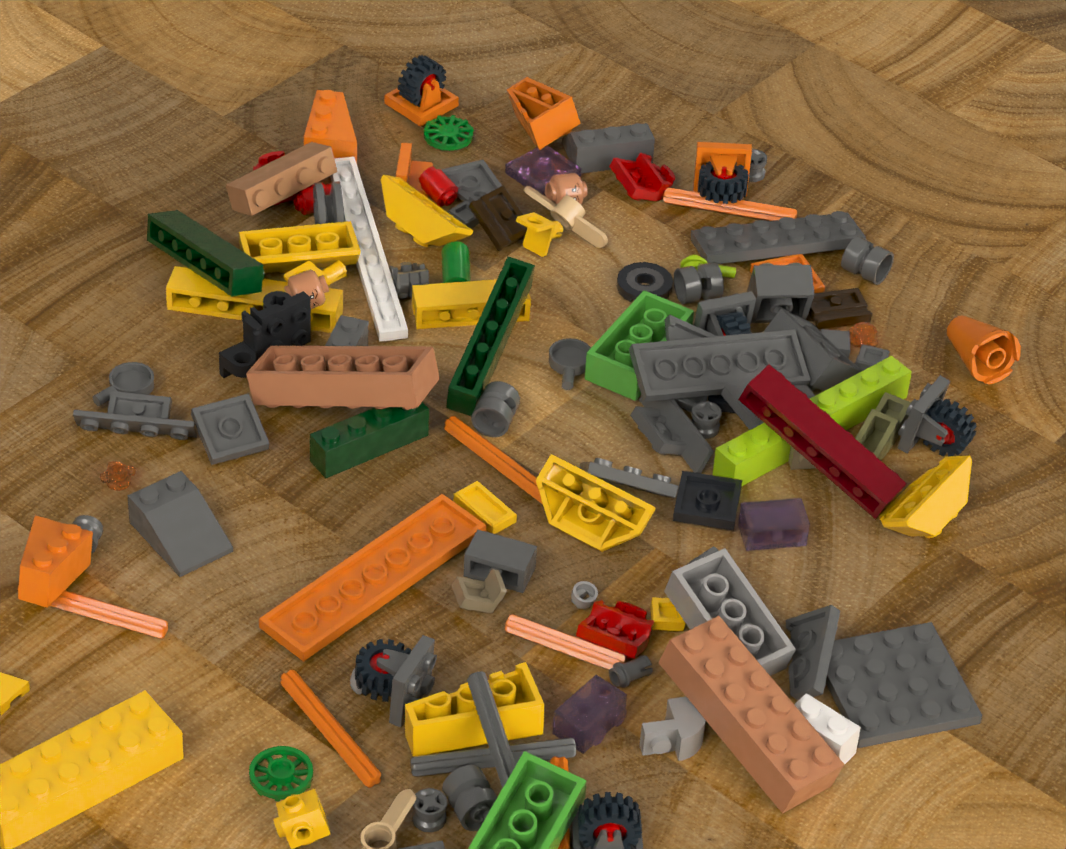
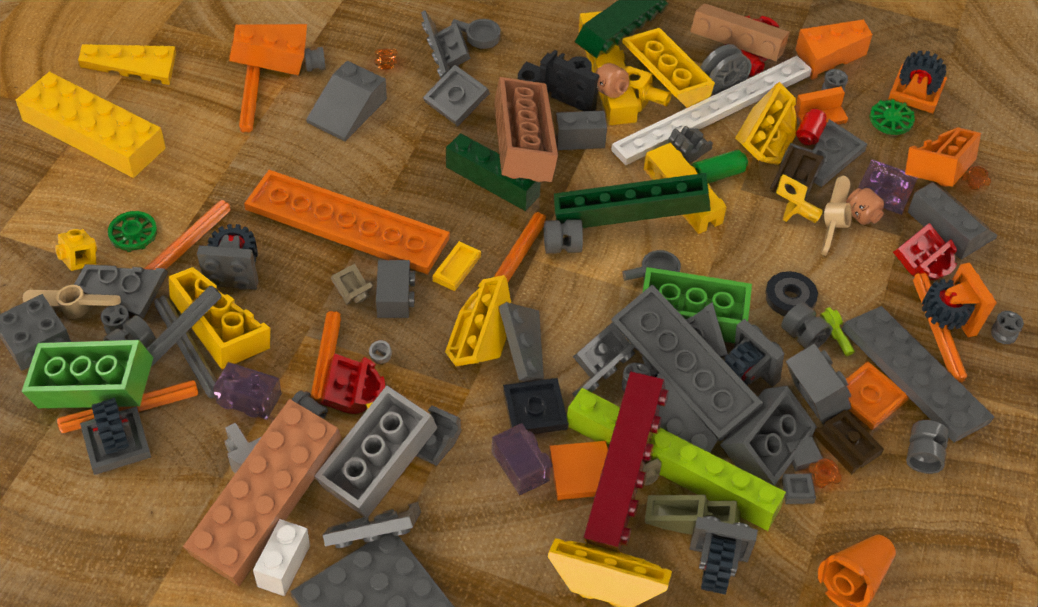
camera: 70 degrees right, 10 degrees up
none -> dark grey wing [74,264,168,319]
none -> orange tile [549,441,608,500]
none -> dark grey wheel [822,69,848,92]

